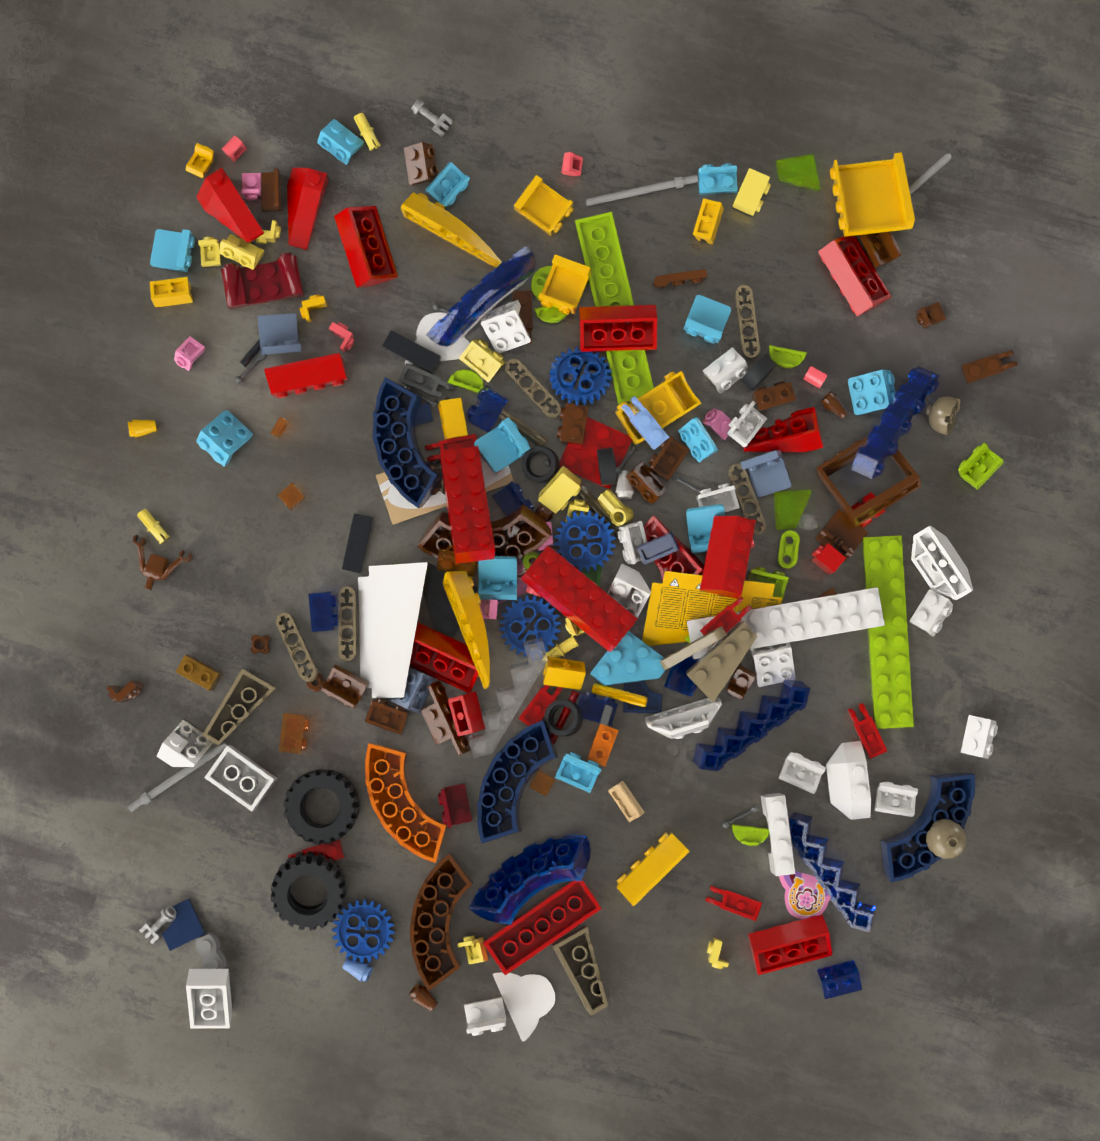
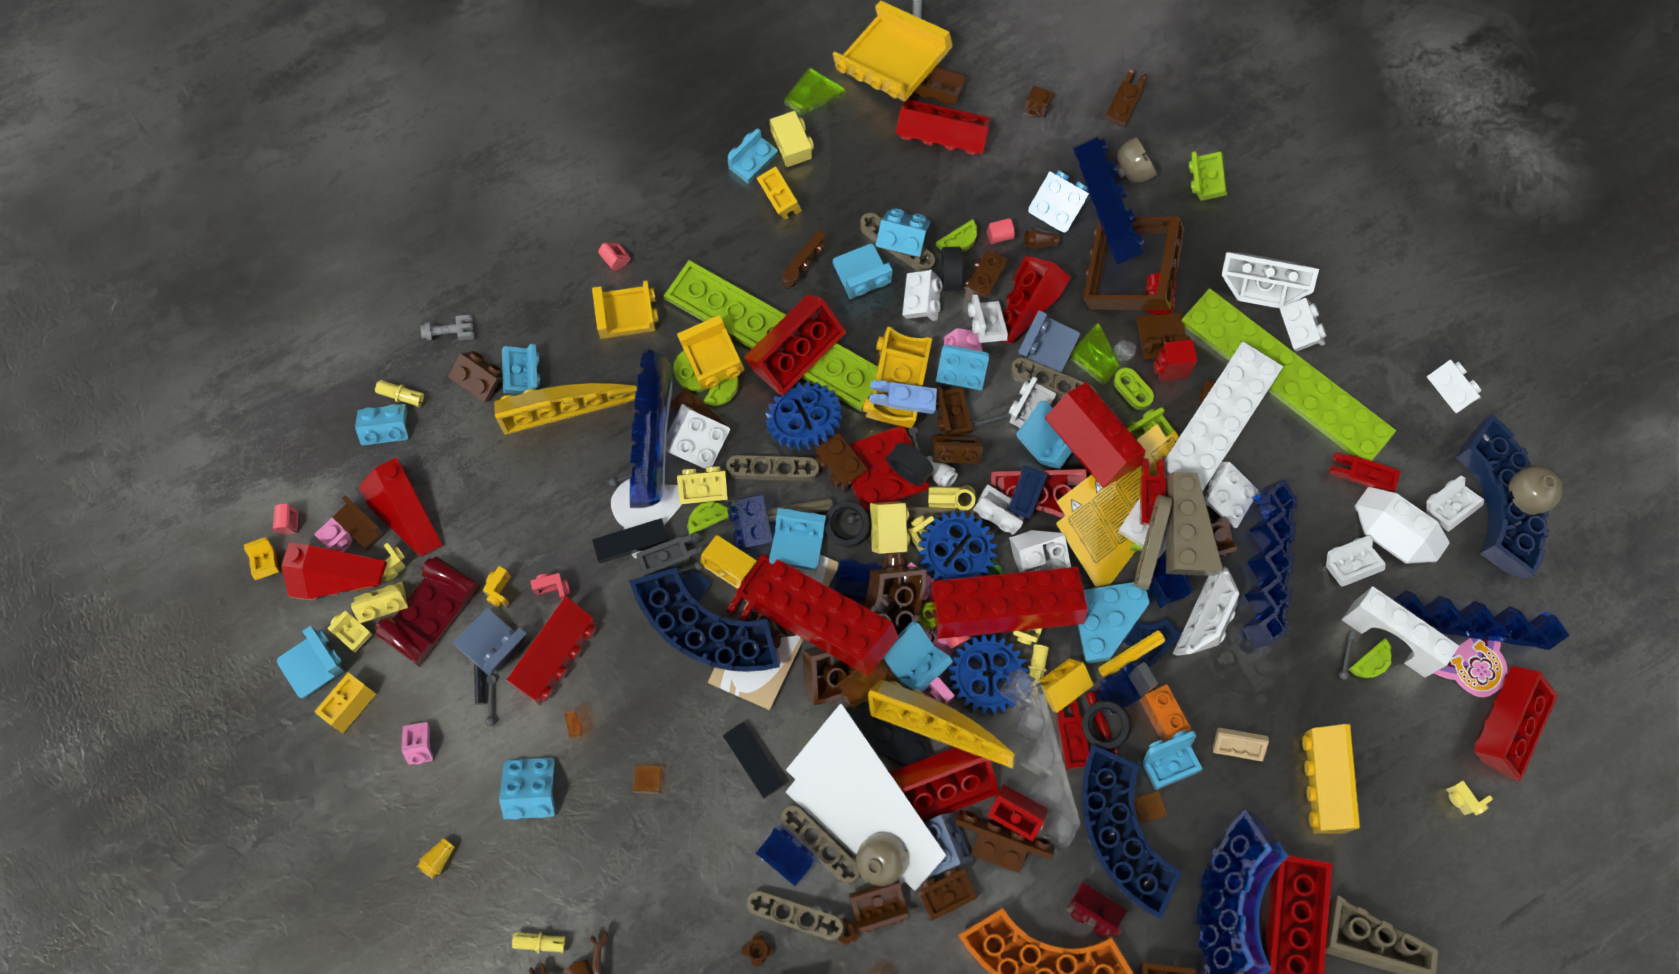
camera: 45 degrees left, 15 degrees down
red slope [334,206,398,288] -> none
light grey bar [586,175,698,206] -> none
red hinge [705,885,762,921] -> none
clear blue bracket [817,960,862,999] -> none
none -> dark tan cylinder [856,832,909,887]
none -> medium azure bracket [876,208,931,257]

